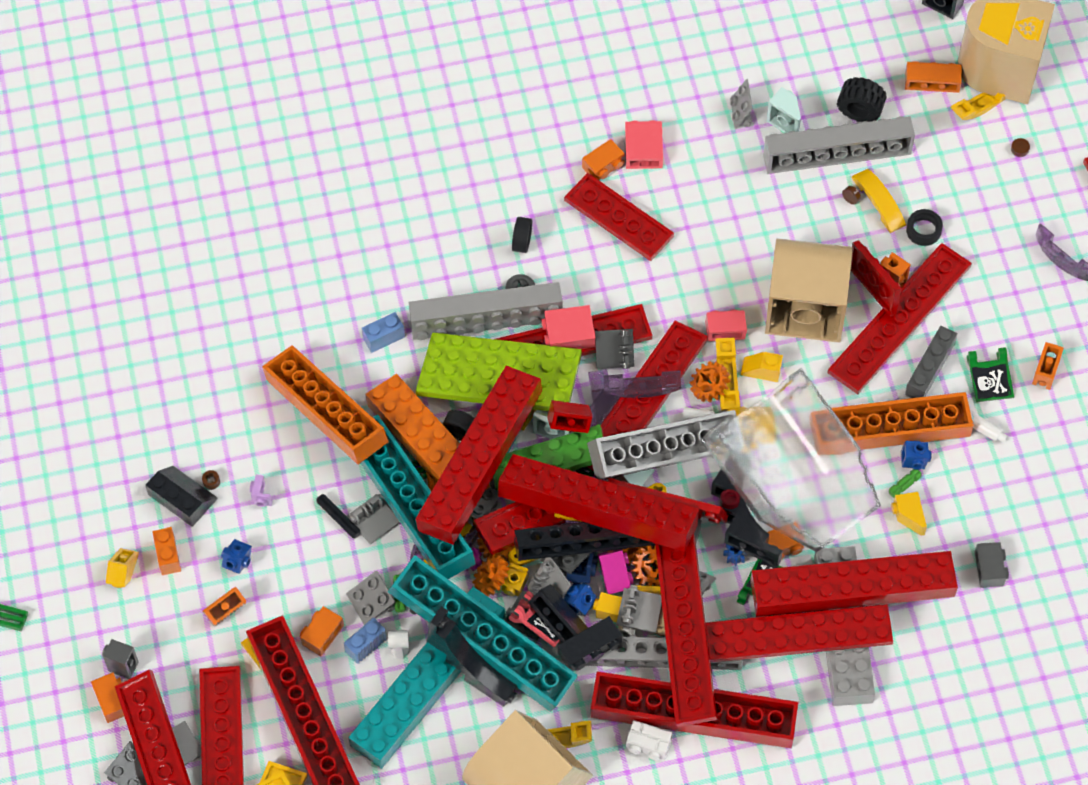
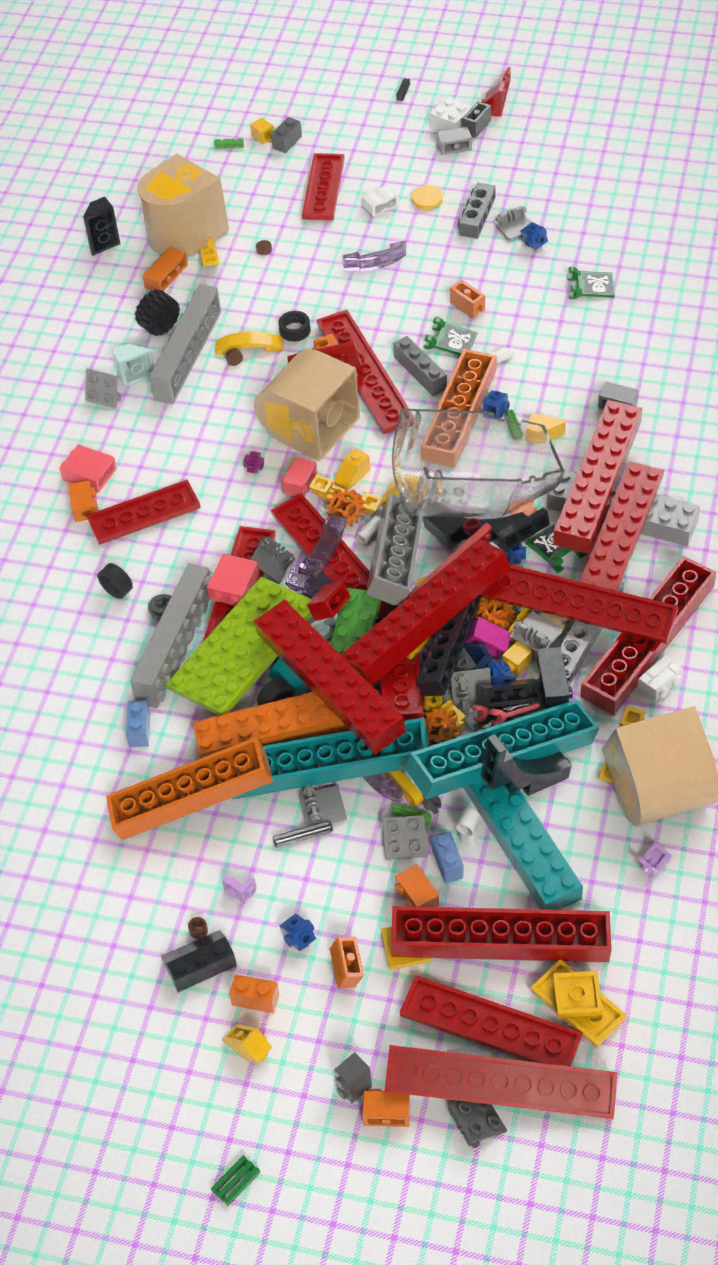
camera: 60 degrees left, 10 degrees down
none -> magenta gear [243,451,264,474]

